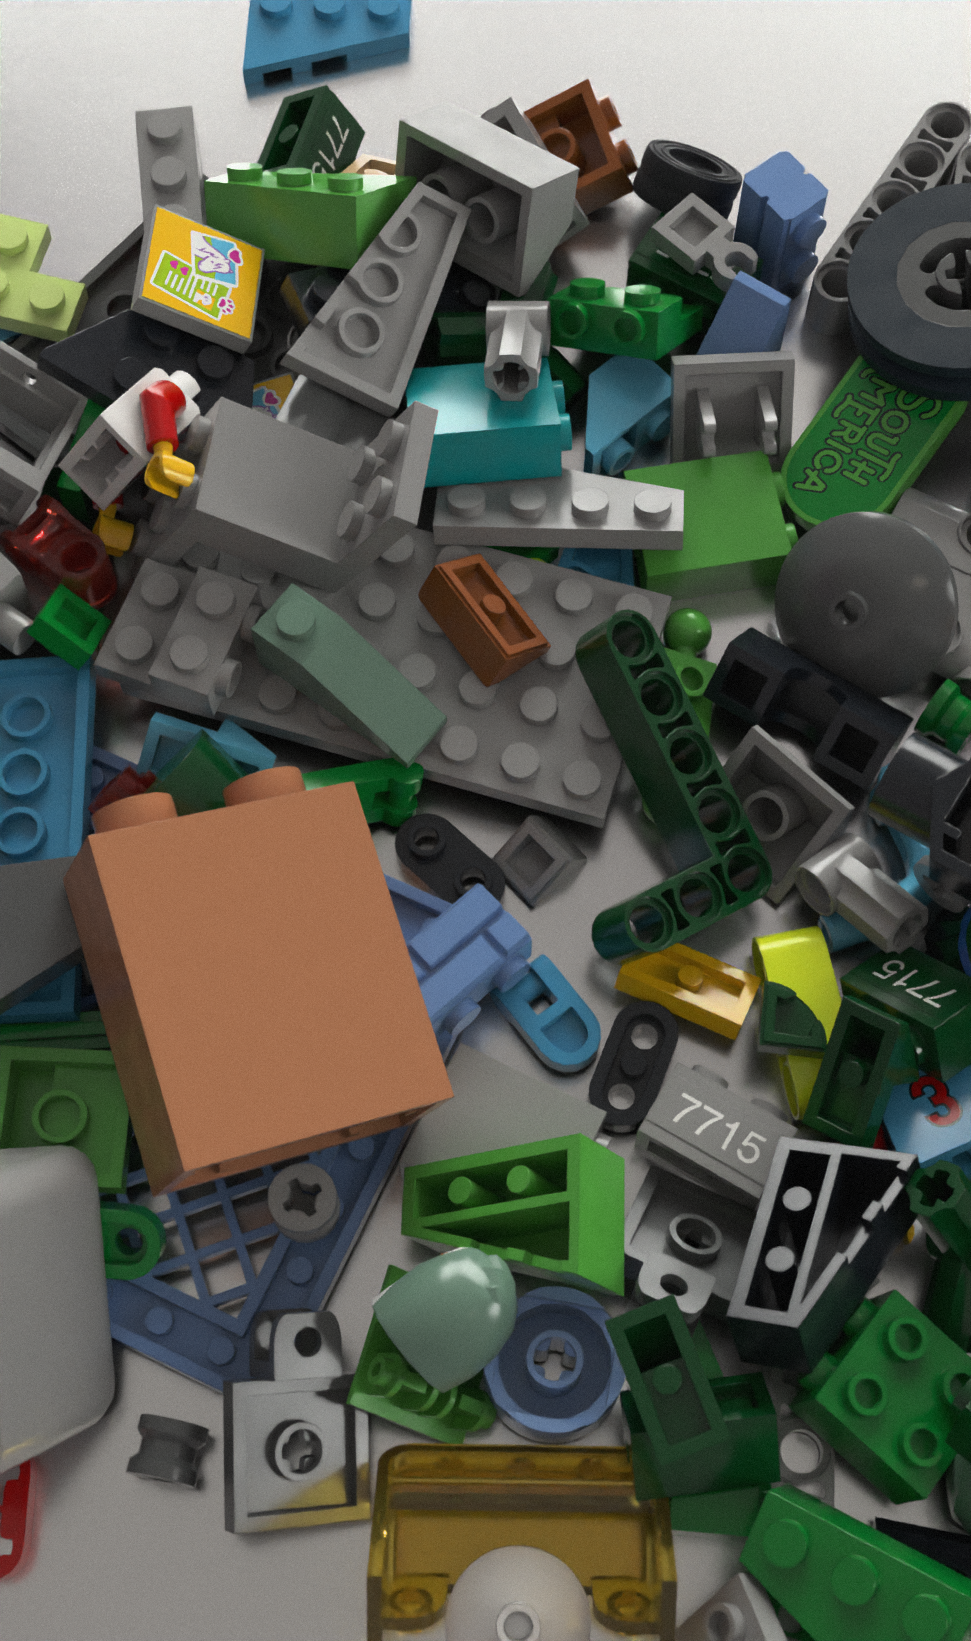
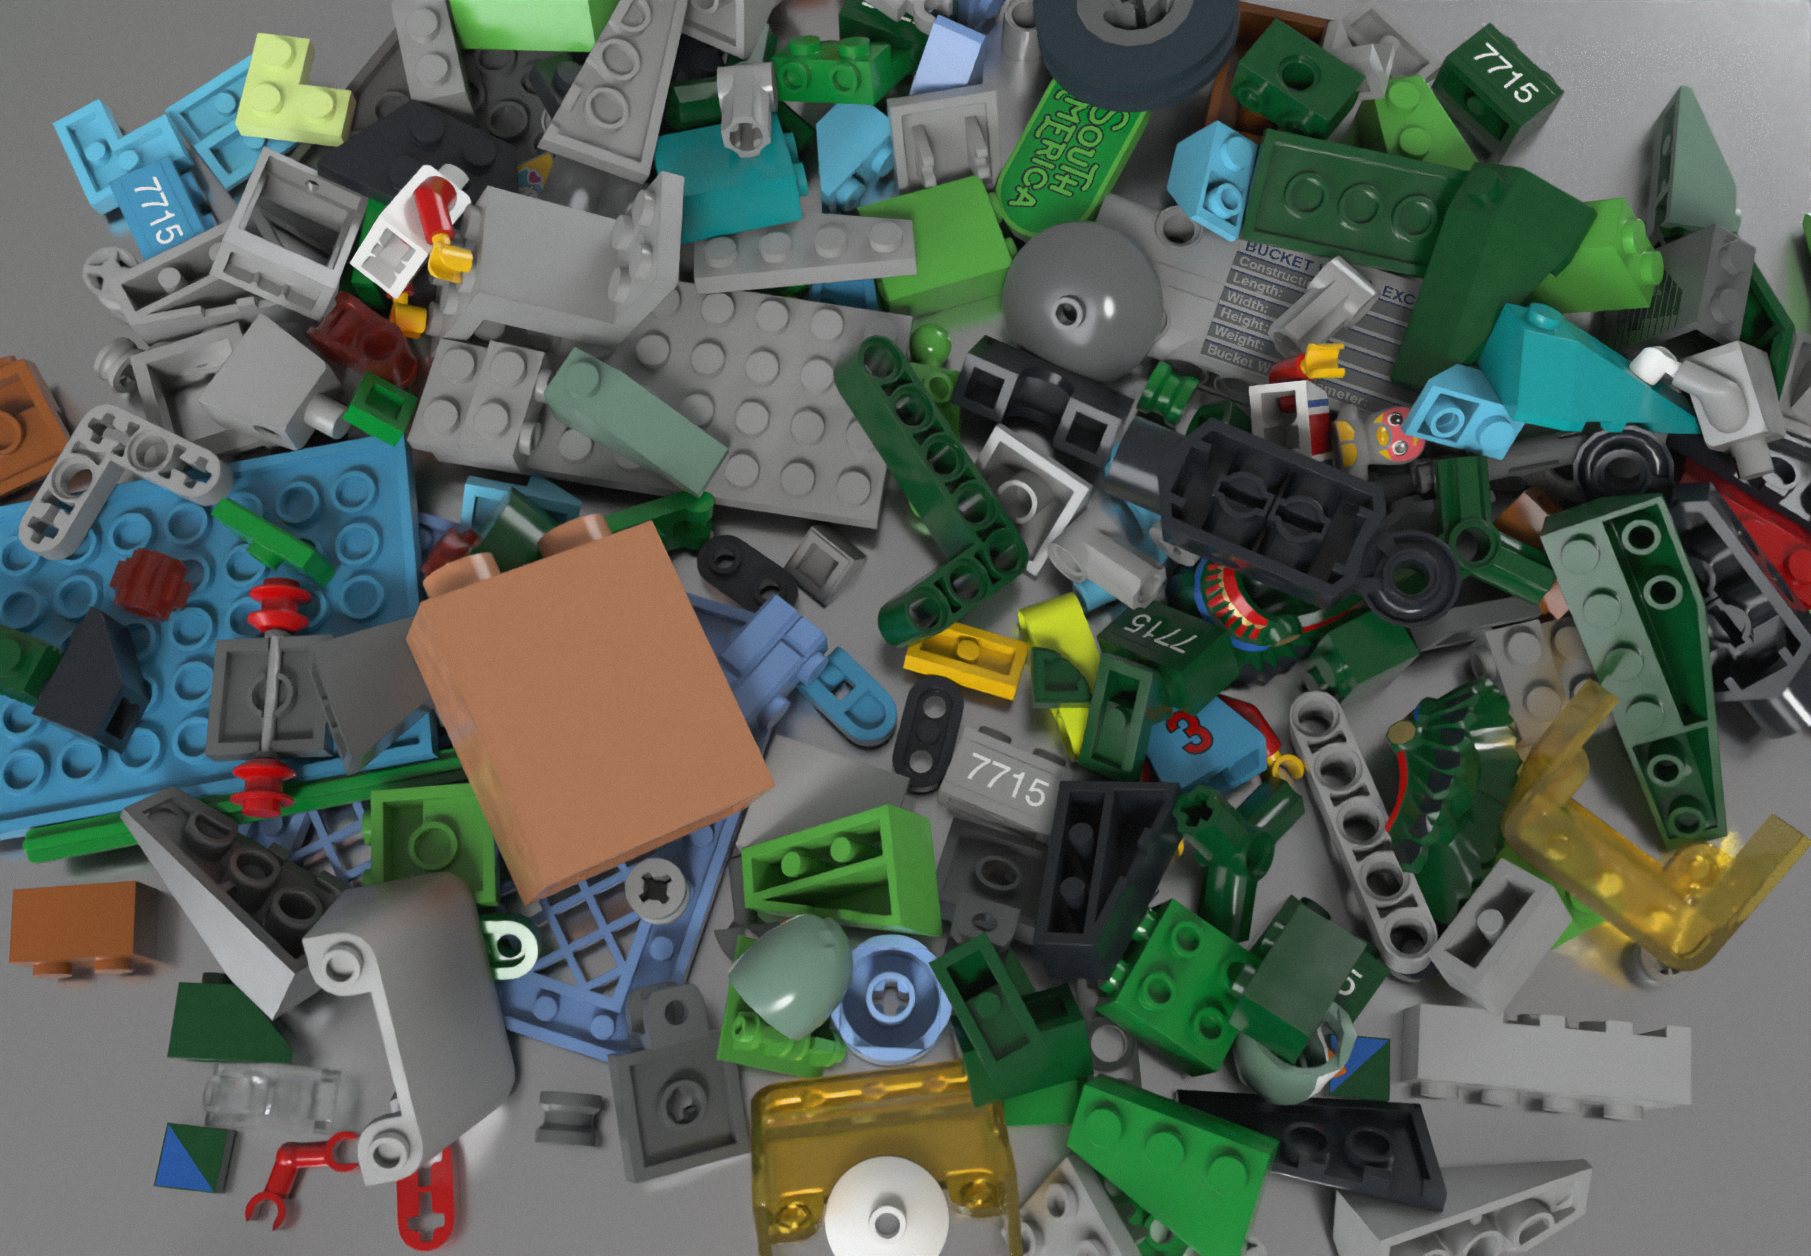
camera: 10 degrees left, 5 degrees up
tile [130,204,265,354] -> none
dark orange slope [418,553,551,687] -> none
none -> dark grey bar [714,855,780,963]

